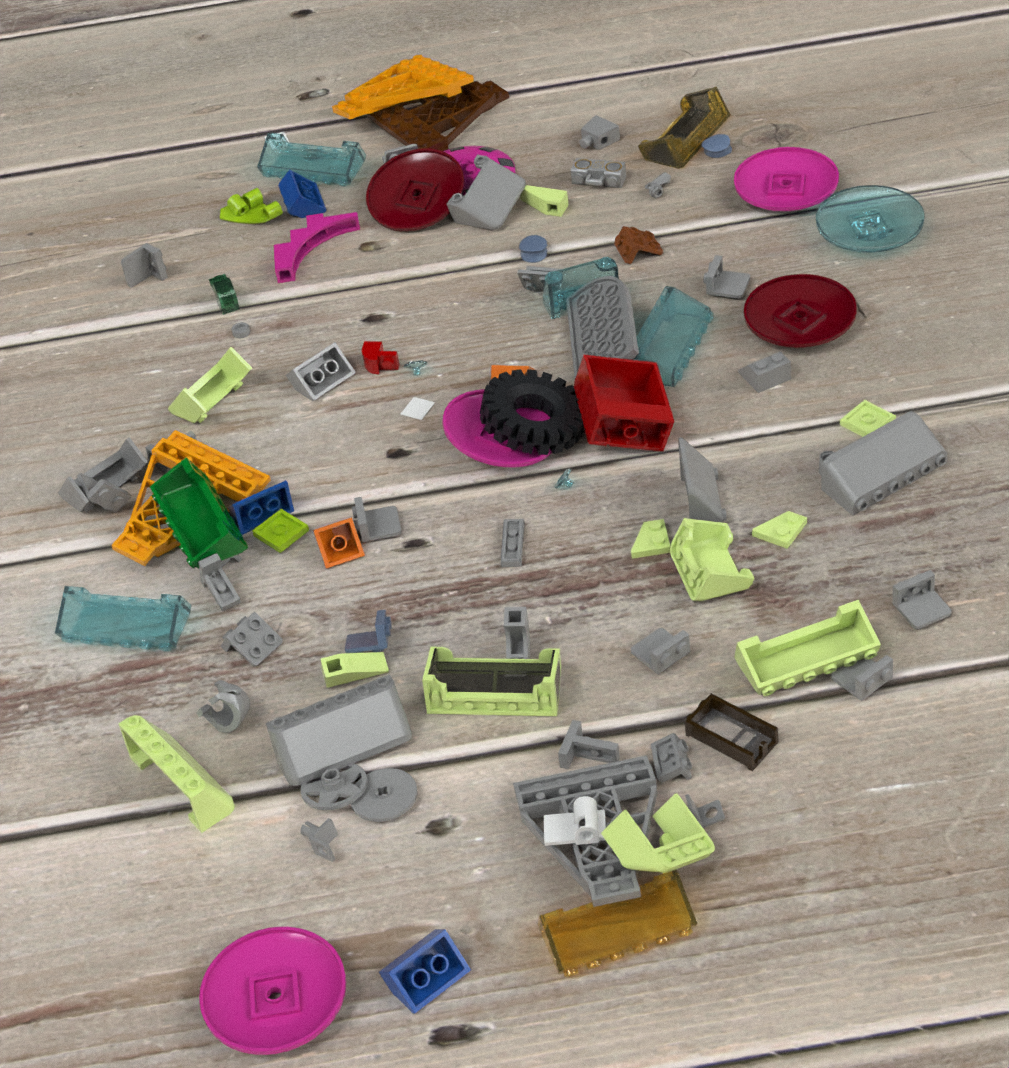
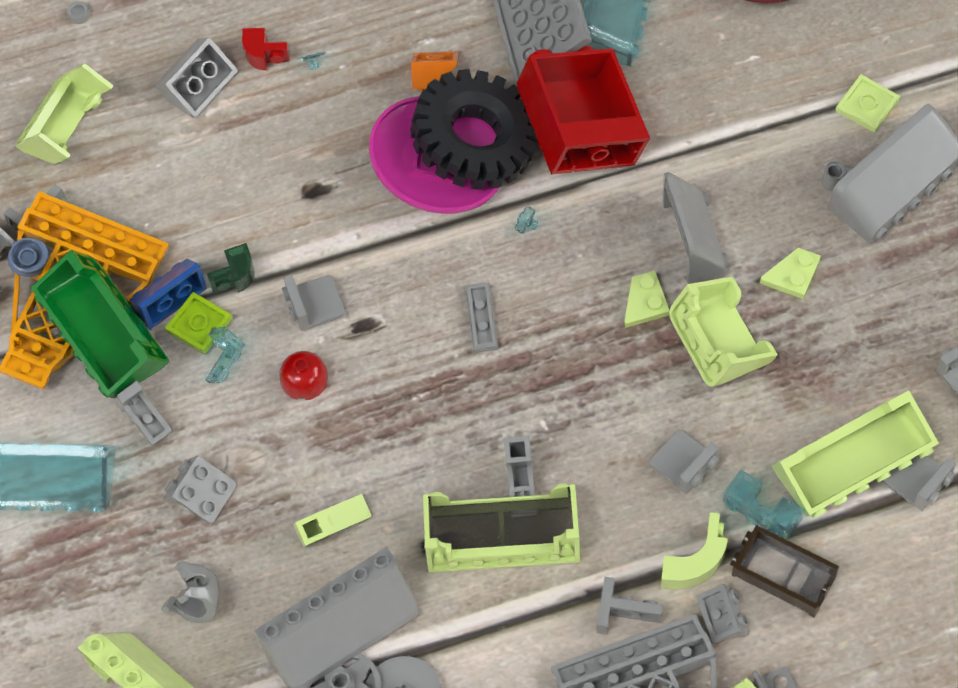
camera: 10 degrees left, 20 degrees up
orange slope [313,517,365,569] -> none
sand blue bracket [345,610,392,653] -> none
white sticker [401,397,435,420] -> none
light grey slope [738,352,791,393] -> none
none -> sand blue piece [7,238,49,277]
none -> clear light blue bracket [205,327,245,383]
none -> clear green brick [207,243,255,293]
none -> red cylinder [279,351,328,400]
none -> yellowish green arch [661,512,728,589]
none -> clear light blue arch [723,470,804,540]

